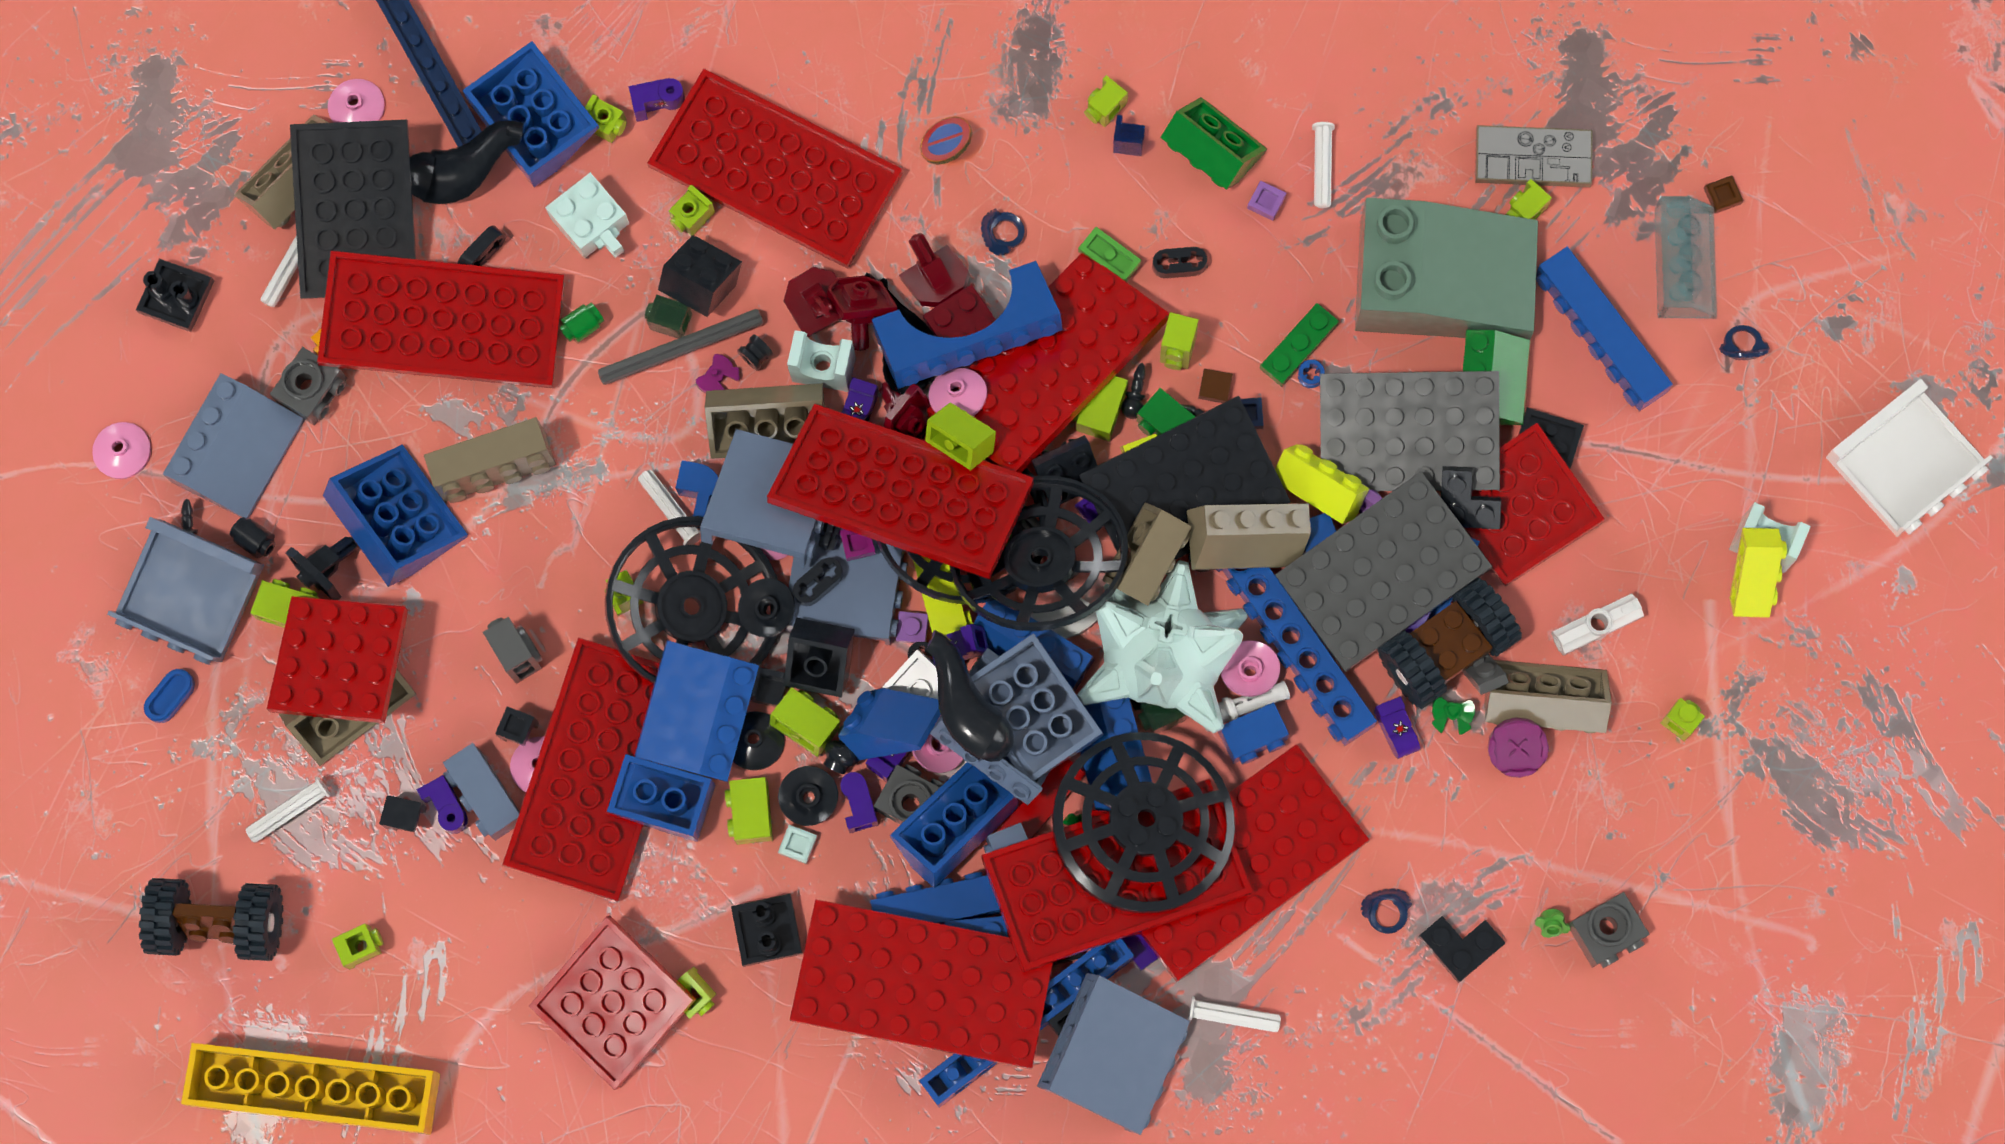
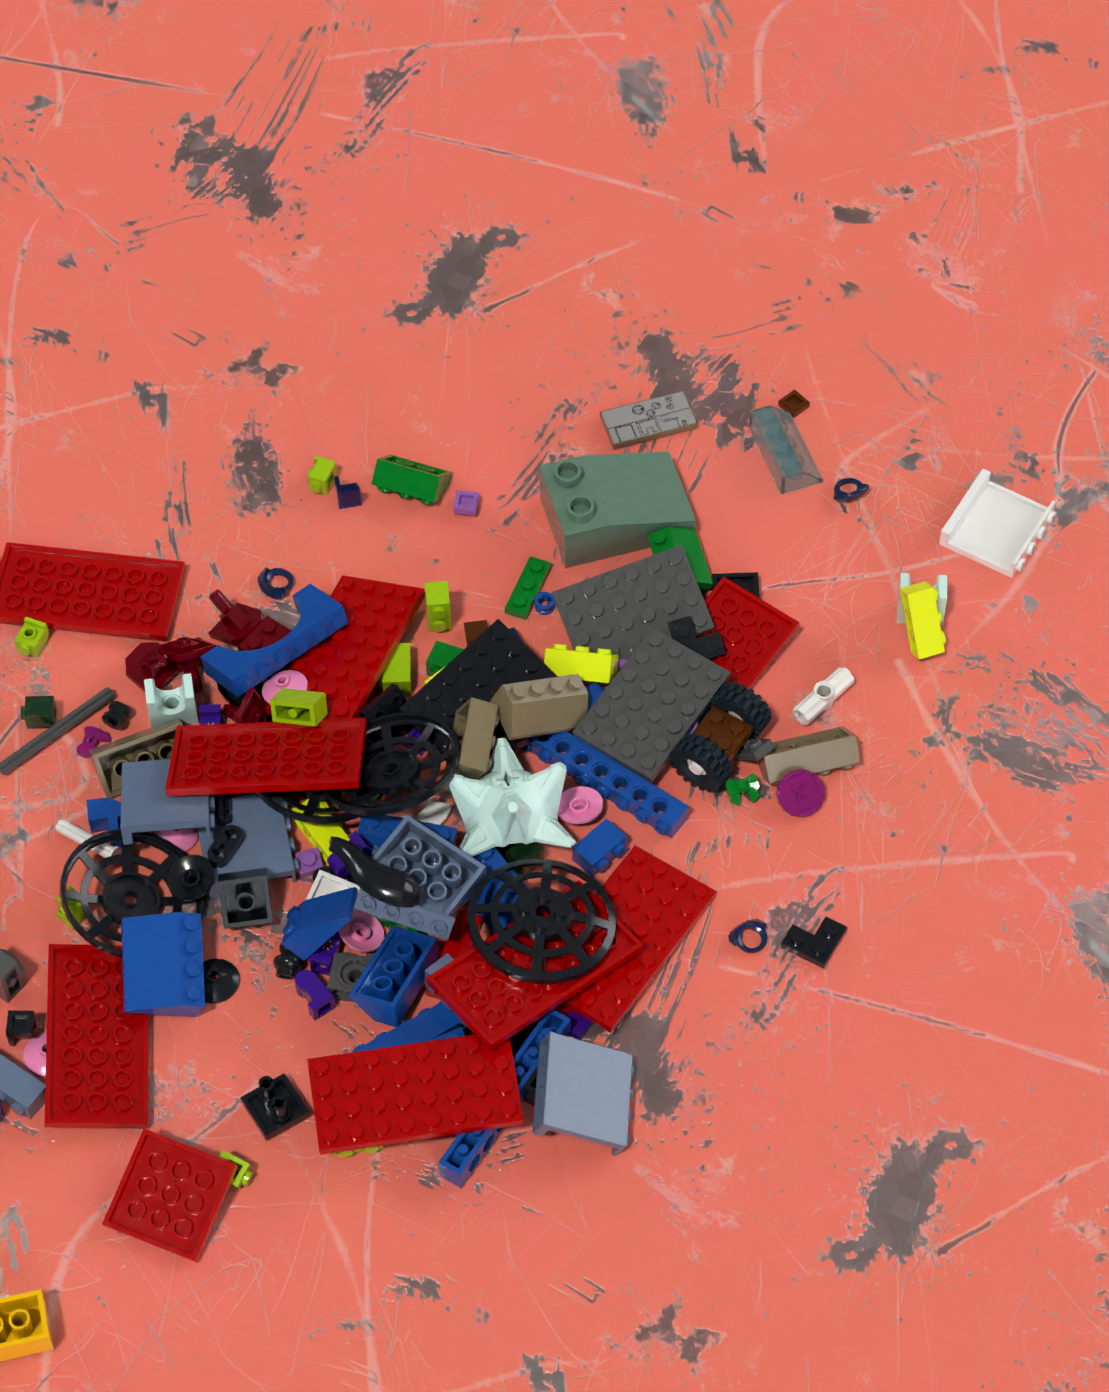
camera: 25 degrees left, 20 degrees down
blue slope [607,754,716,842] -> none
black brick [658,235,742,317] -> none
lime brick [725,777,773,845] -> none
black panel [750,667,786,707] -> none
lime brick [770,687,840,757] -> none
black dish [778,766,838,826] -> none
light aqua tile [778,825,818,864] -> none
magenta plate [840,529,876,561] -> none
piece [920,116,973,165] -> none
bright green plate [1078,227,1142,282] -> none
black bar [1121,363,1146,419] -> none
black beam [1152,247,1207,278] -> none
white axle [1188,996,1281,1032] -> none
white pin [1204,681,1290,732] -> none
white axle [1312,122,1335,209] -> none
dark purple leg [1373,696,1420,759] -> none
lime brick [1505,179,1552,220] -> none
bright green plate [1535,909,1570,938] -> none
blue brick [1536,246,1673,412] -> none
dark grey brick [1569,892,1650,968] -> none
lime brick [1660,698,1705,741] -> none

